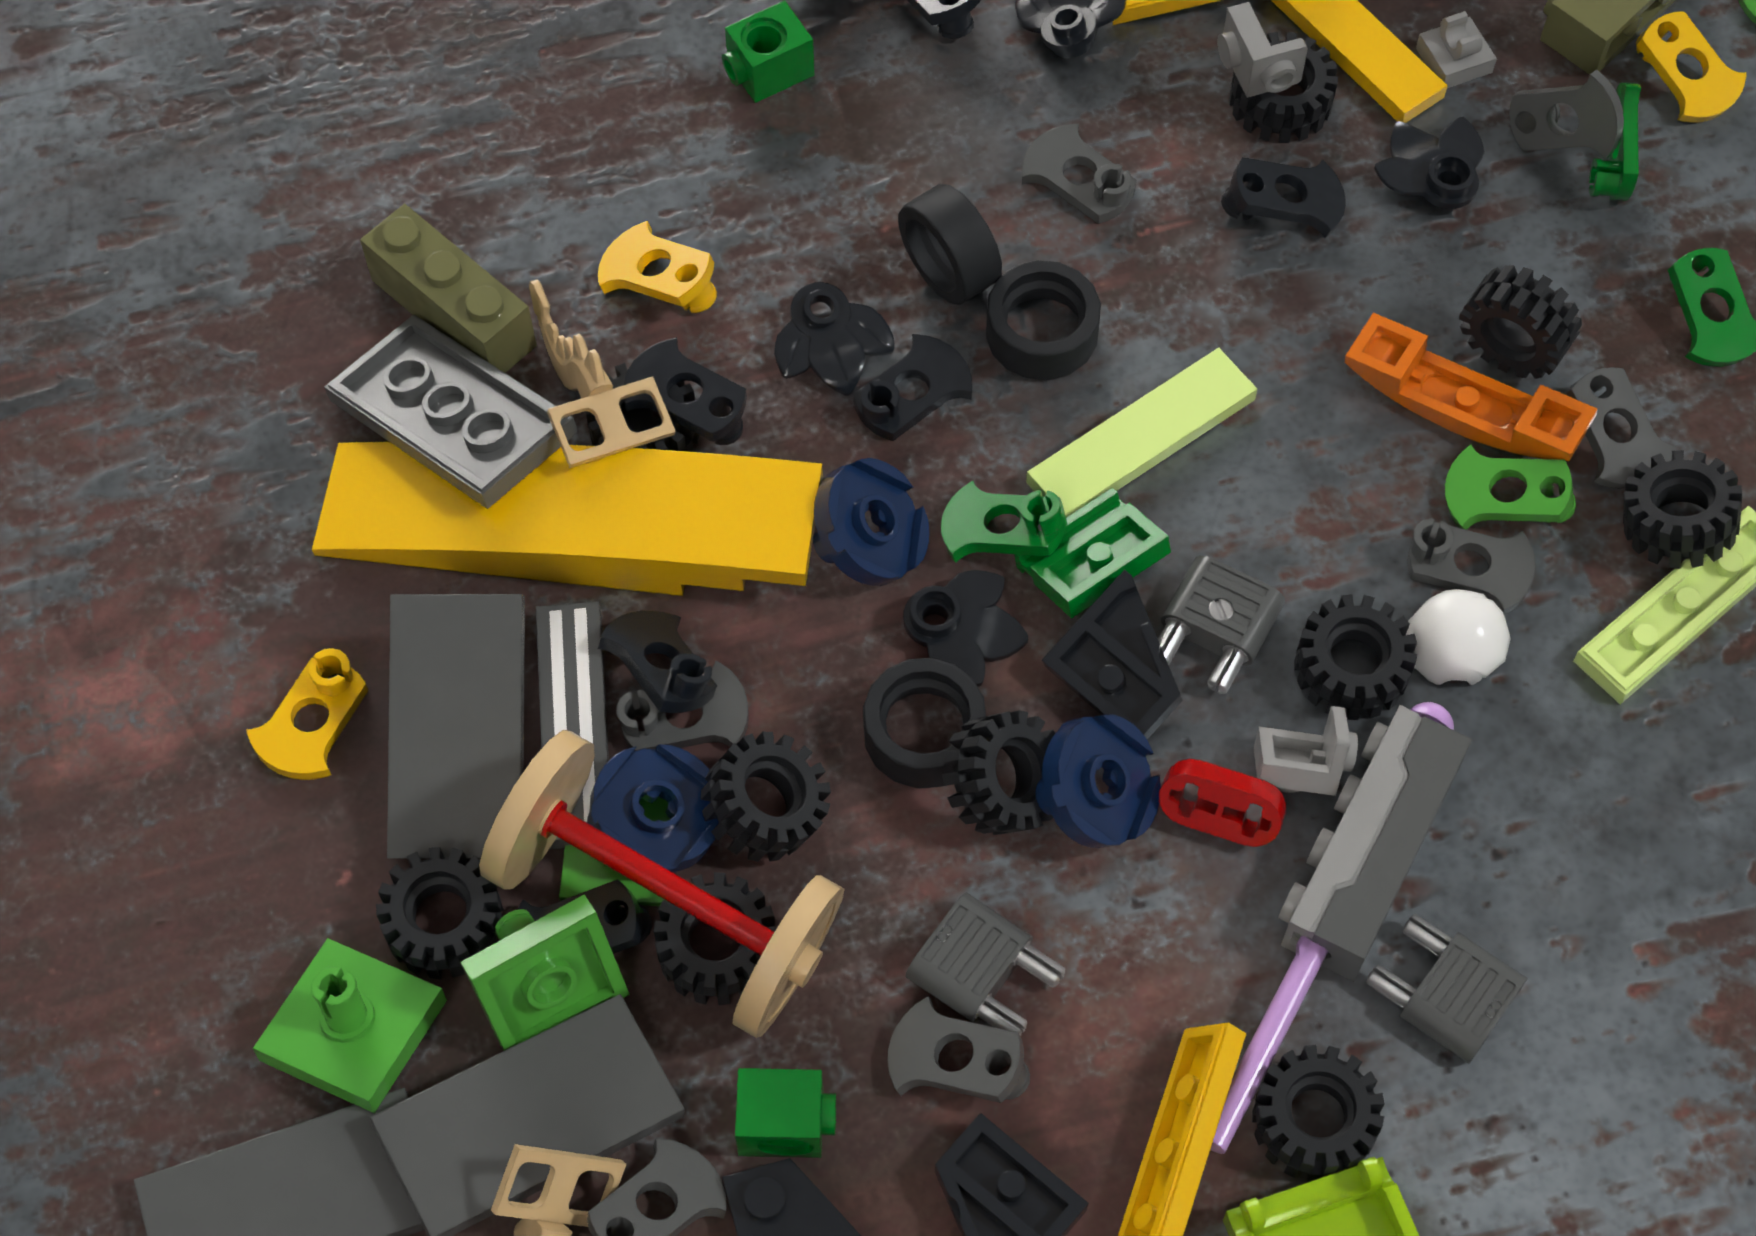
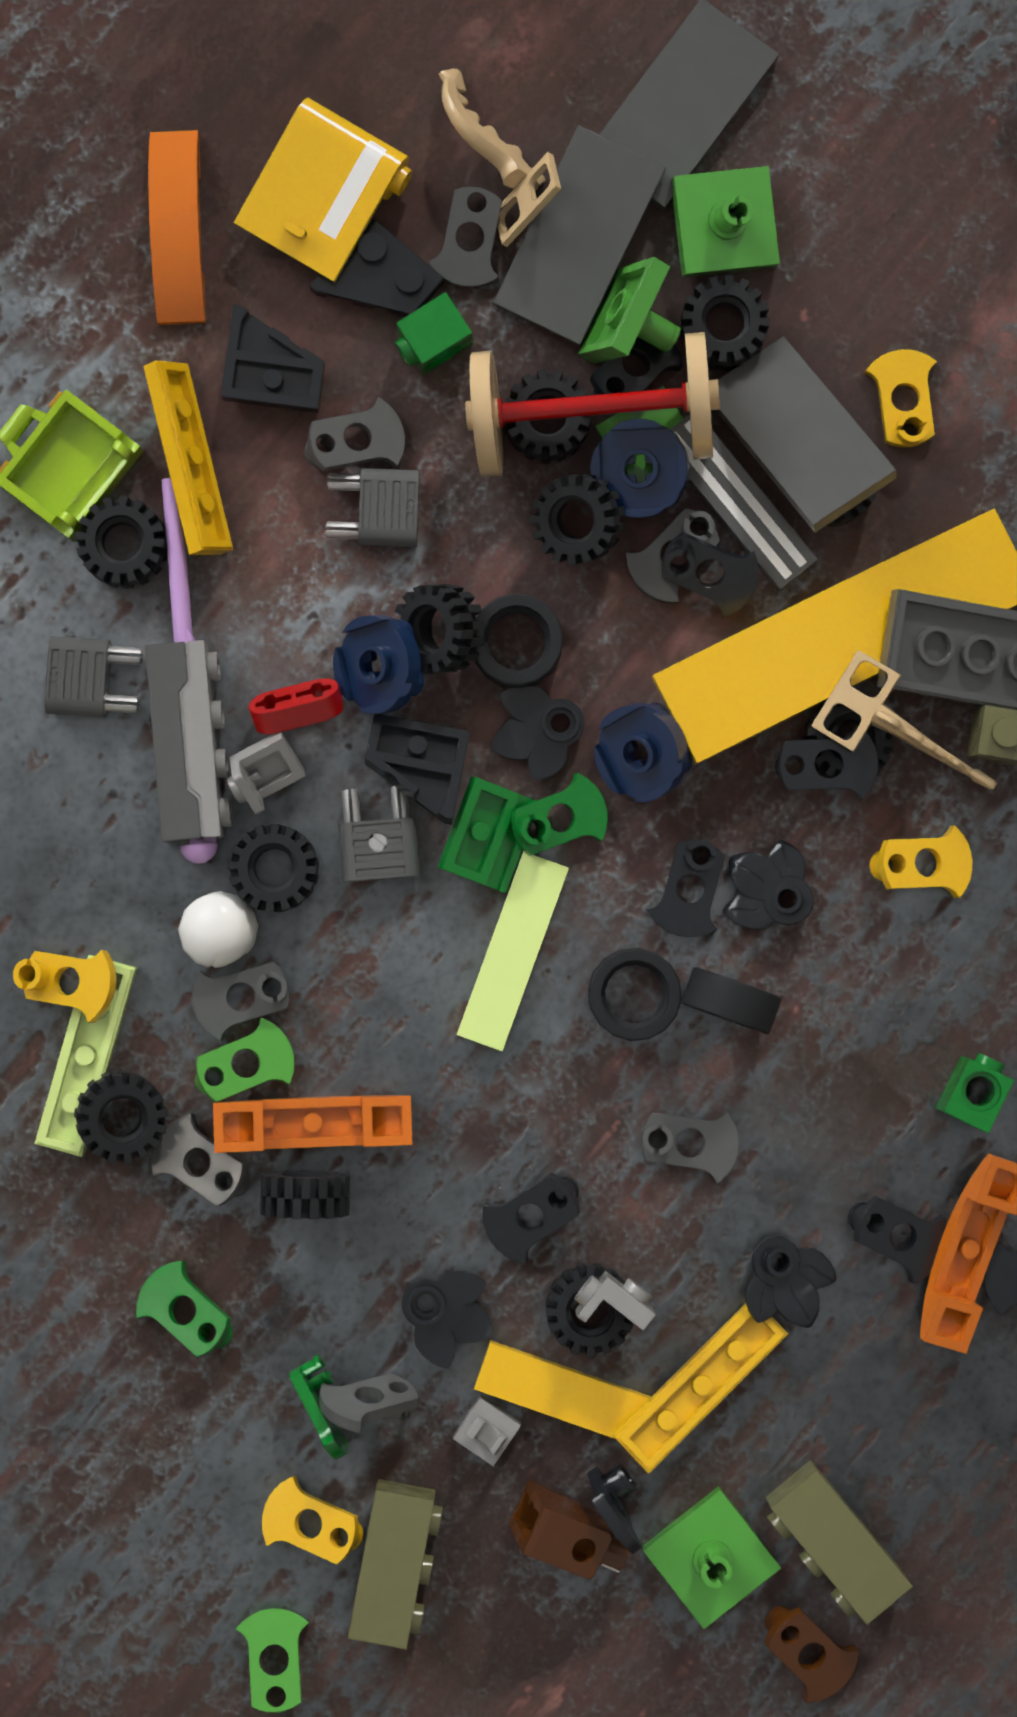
camera: 140 degrees right, 25 degrees up
none -> yellow piece [13,949,116,1023]

